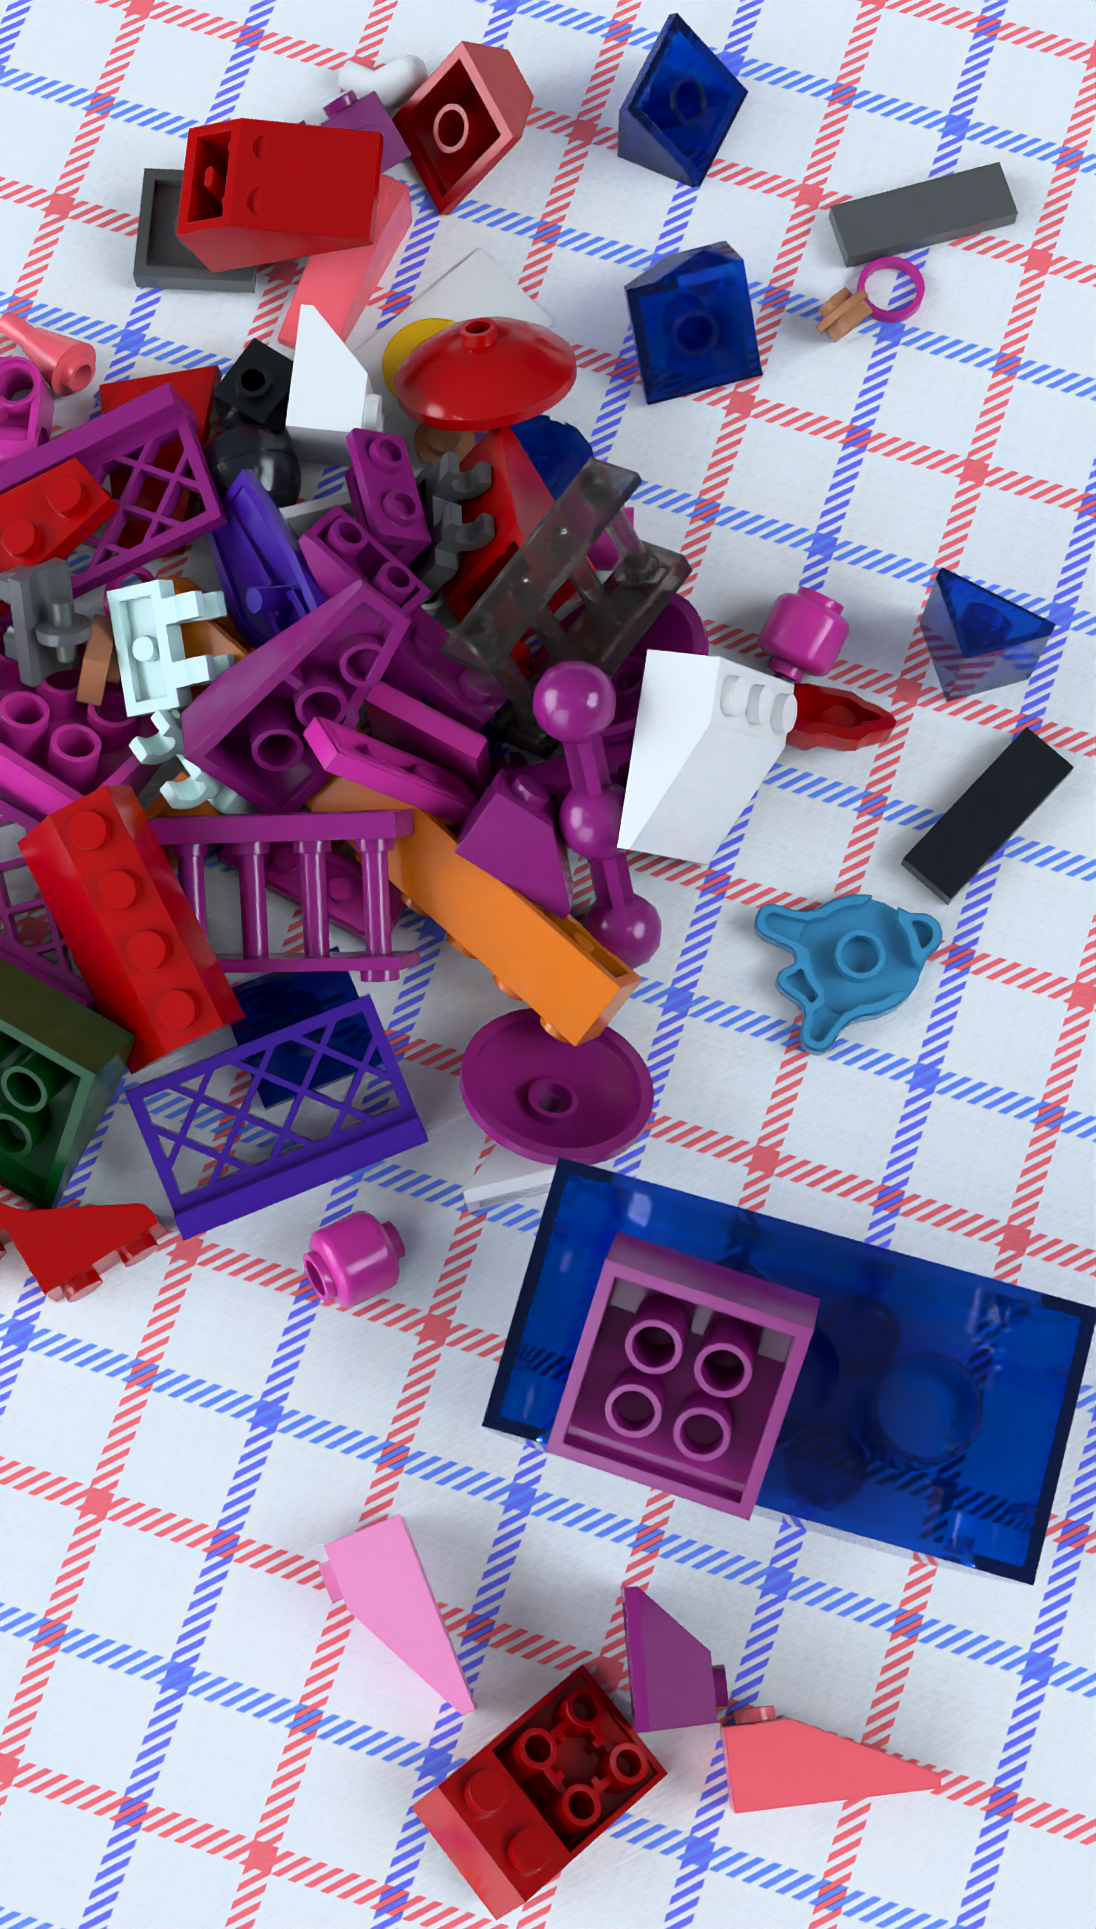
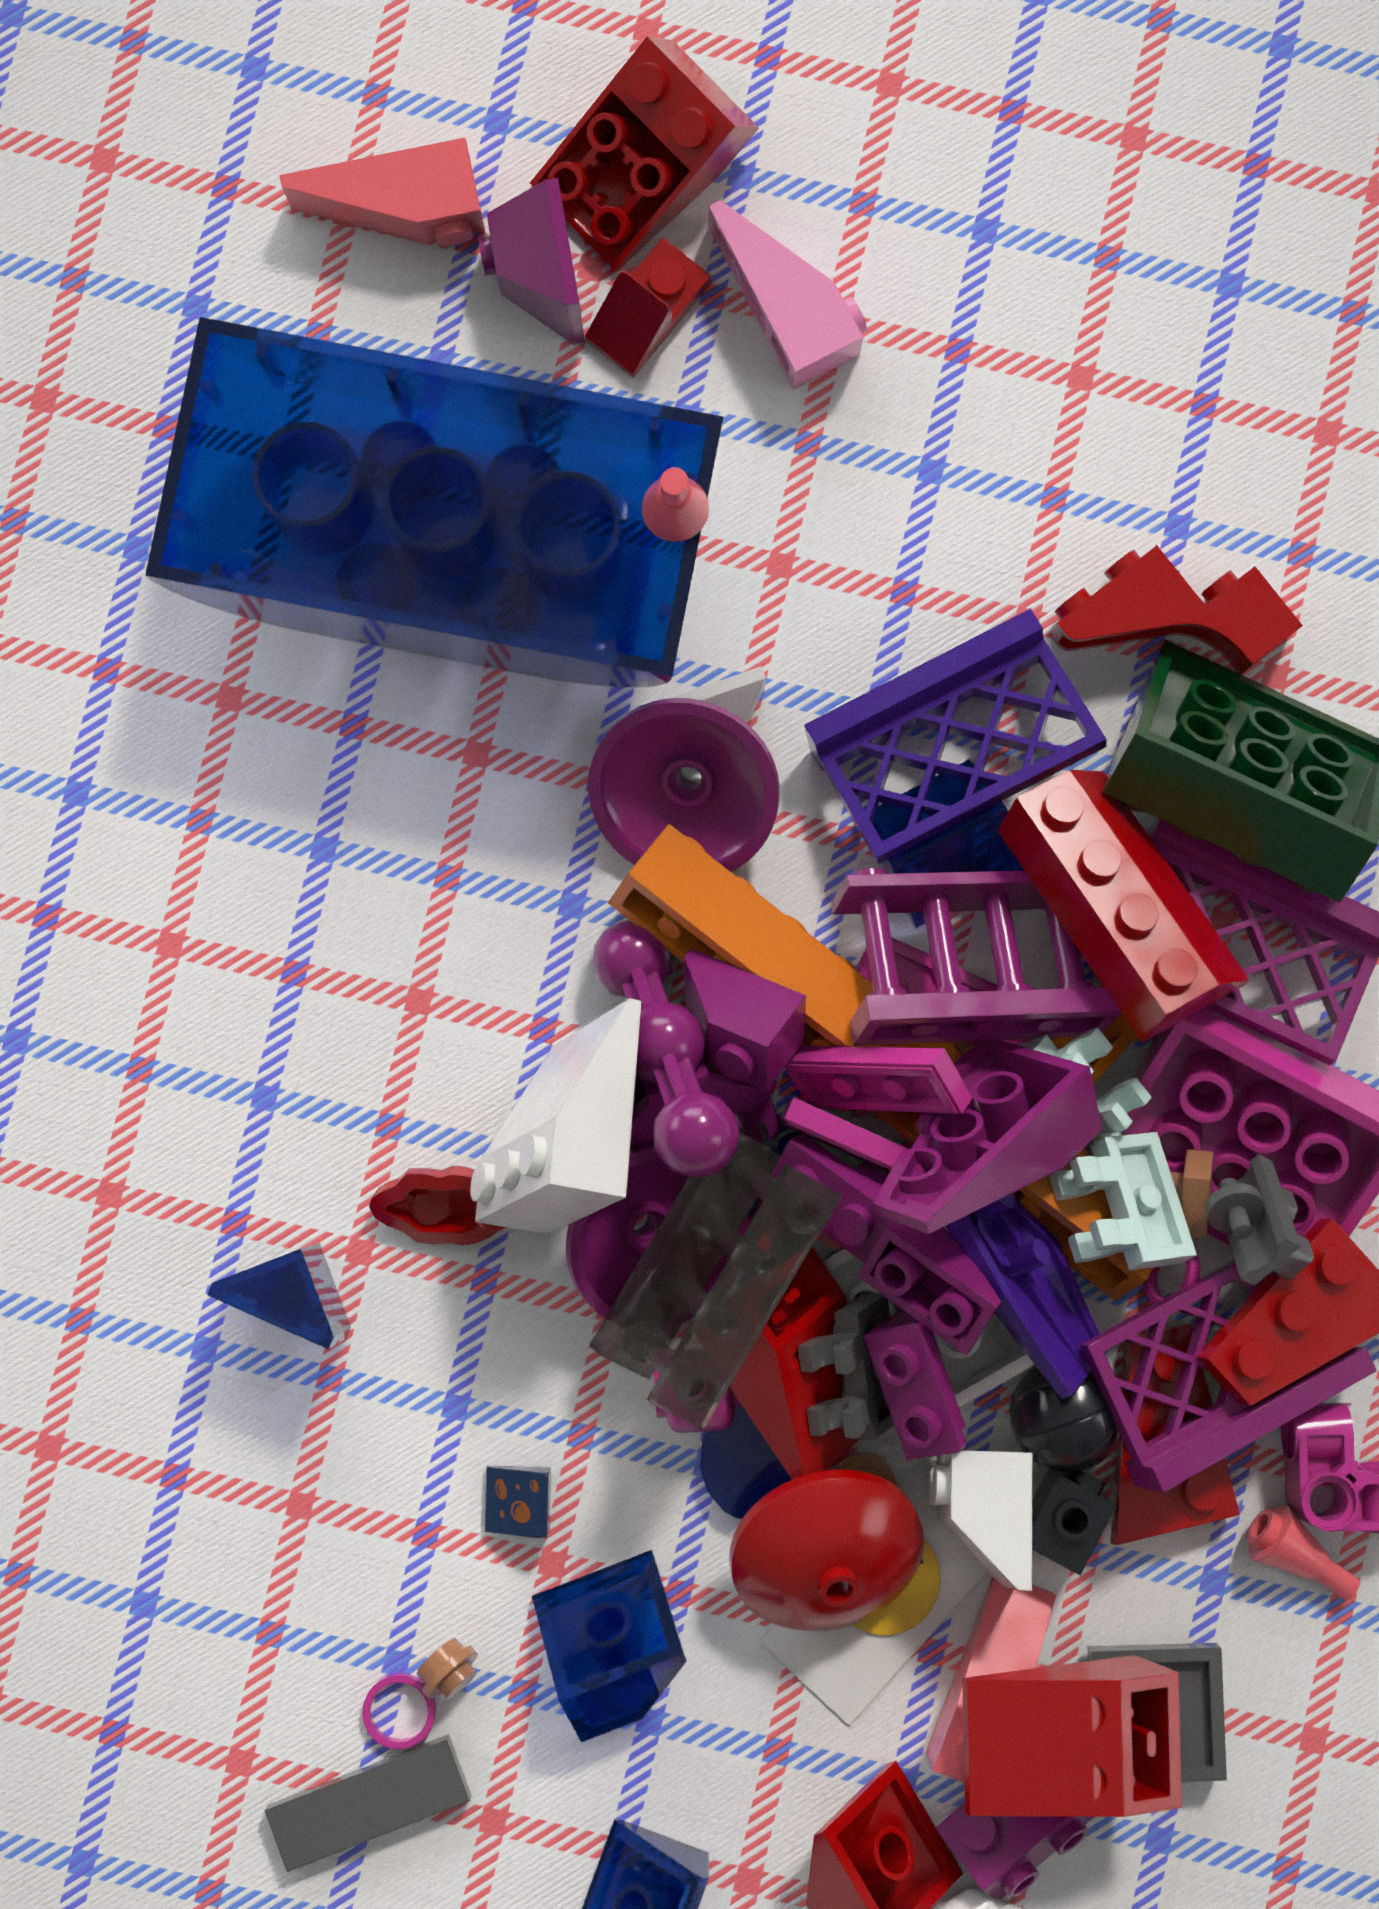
camera: 175 degrees right, 10 degrees up
dark pink head [303,1210,405,1308] -> none
magenta slope [545,1231,820,1521] -> none
dark azure tile [754,894,942,1055] -> none
dark pink head [757,586,850,683] -> none
black tile [901,727,1074,905] -> none
none -> dark blue slope [485,1466,551,1538]
none -> red slope [585,237,711,378]
none -> coral cone [642,467,709,542]

